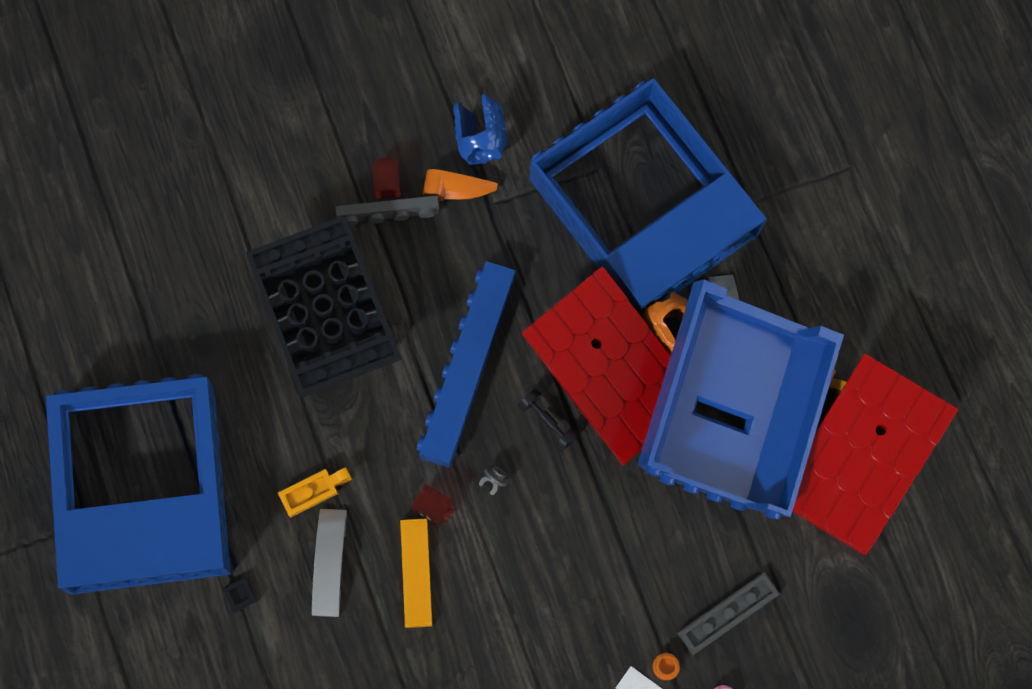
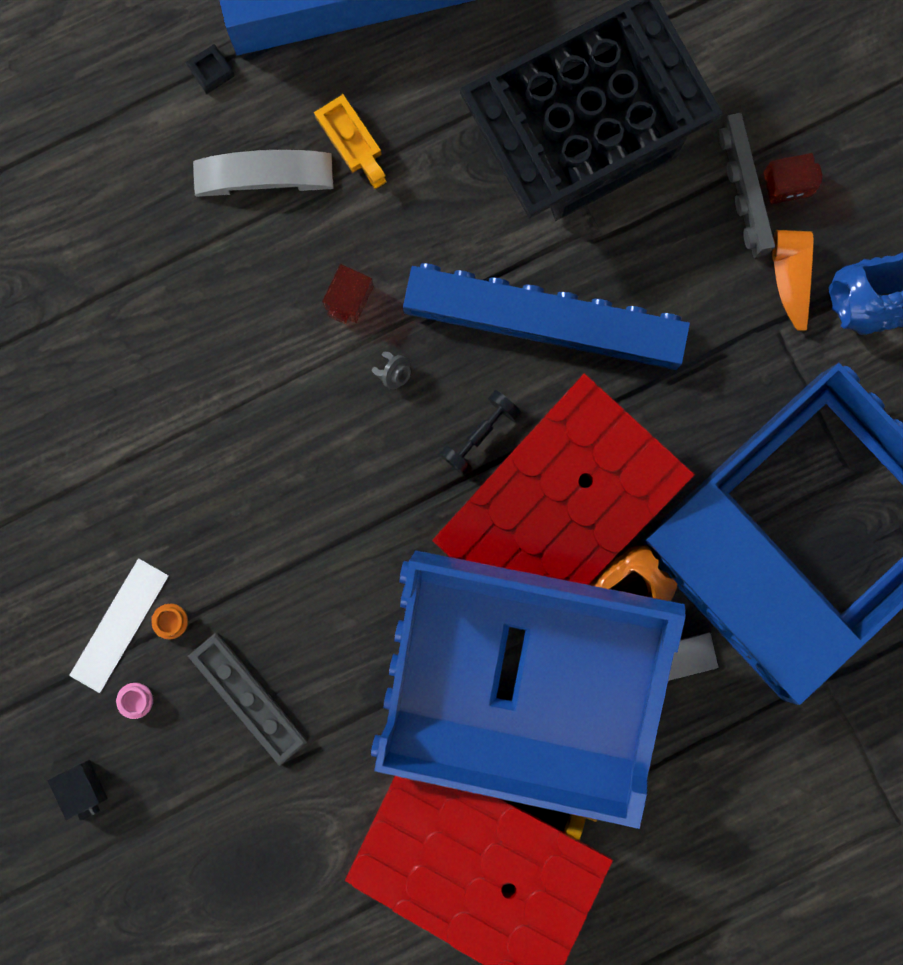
camera: 85 degrees right, 10 degrees up
light orange tile [400,519,432,628] -> none

